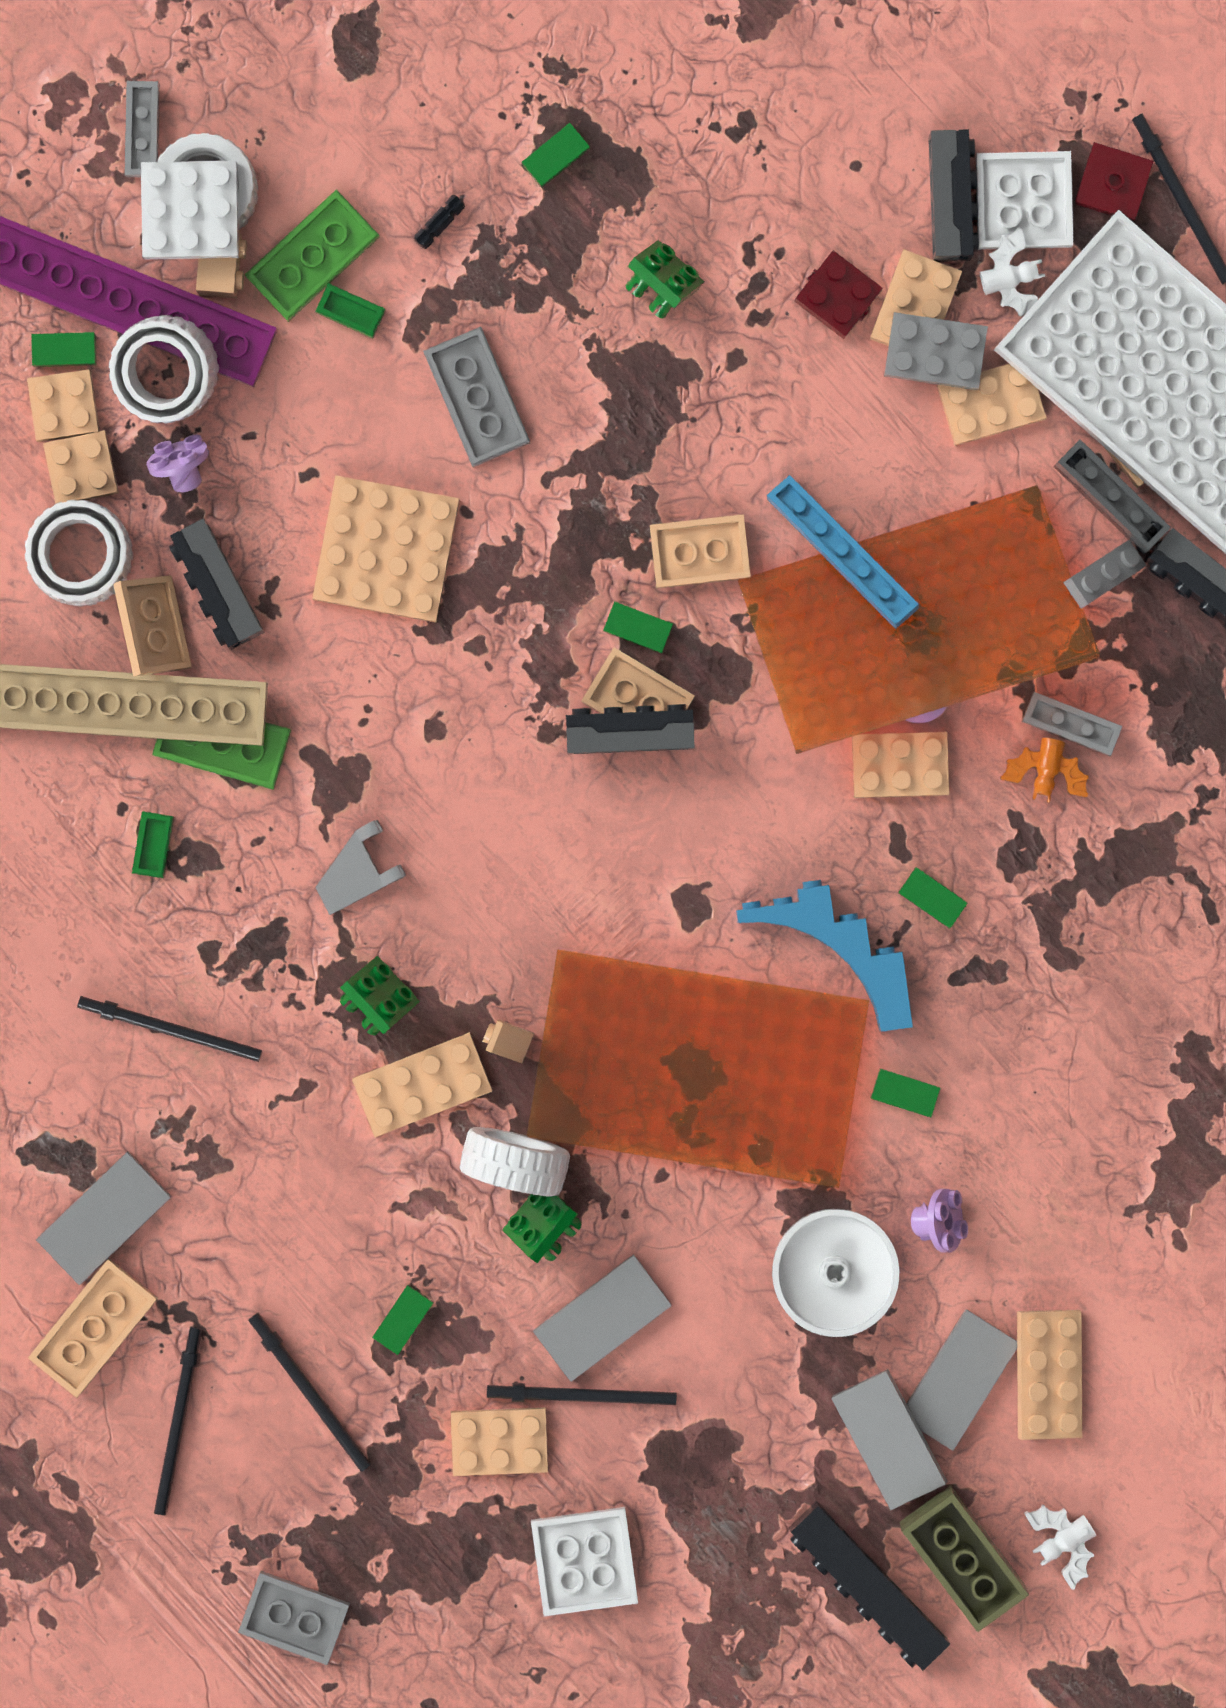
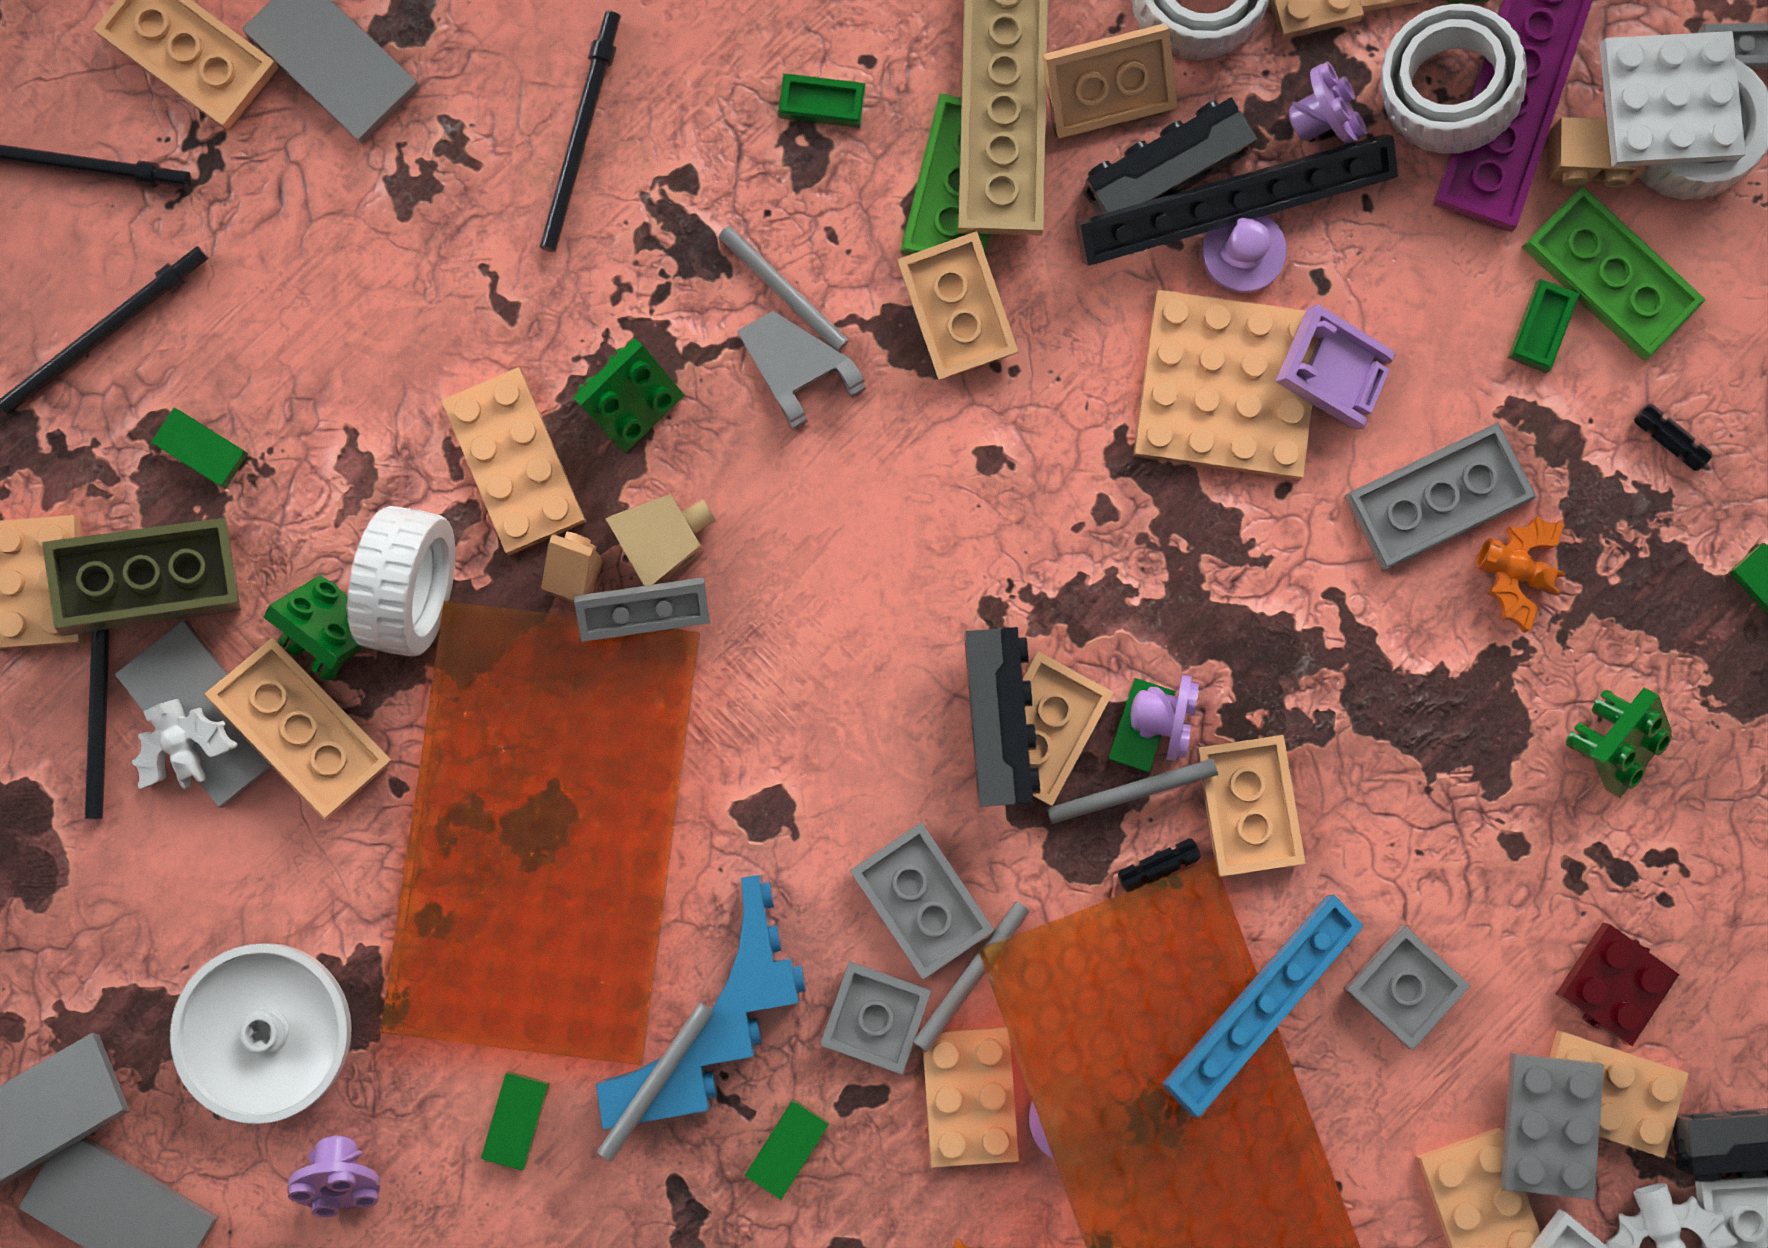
camera: 85 degrees right, 5 degrees down
none -> olive brick [42,518,241,636]
none -> white animal [132,699,237,789]
none -> light nougat plate [204,638,391,821]
none -> light grey plate [574,577,710,642]
none -> light grey bar [597,1002,714,1161]
none -> tan torso [606,495,716,586]
none -> light grey bar [718,226,849,351]
none -> light grey plate [820,961,931,1075]
none -> light grey plate [850,822,995,980]
none -> light nougat plate [897,231,1019,381]
none -> light grey bar [913,901,1030,1053]
none -> light grey bar [1047,758,1219,824]
none -> black plate [1075,134,1398,266]
none -> black axle [1118,838,1201,892]
none -> lavender plate [1130,674,1199,761]
none -> lavender plate [1201,215,1287,293]
none -> lavender container [1275,304,1395,429]
none -> light grey plate [1344,925,1470,1051]
none -> orange animal [1476,516,1566,633]

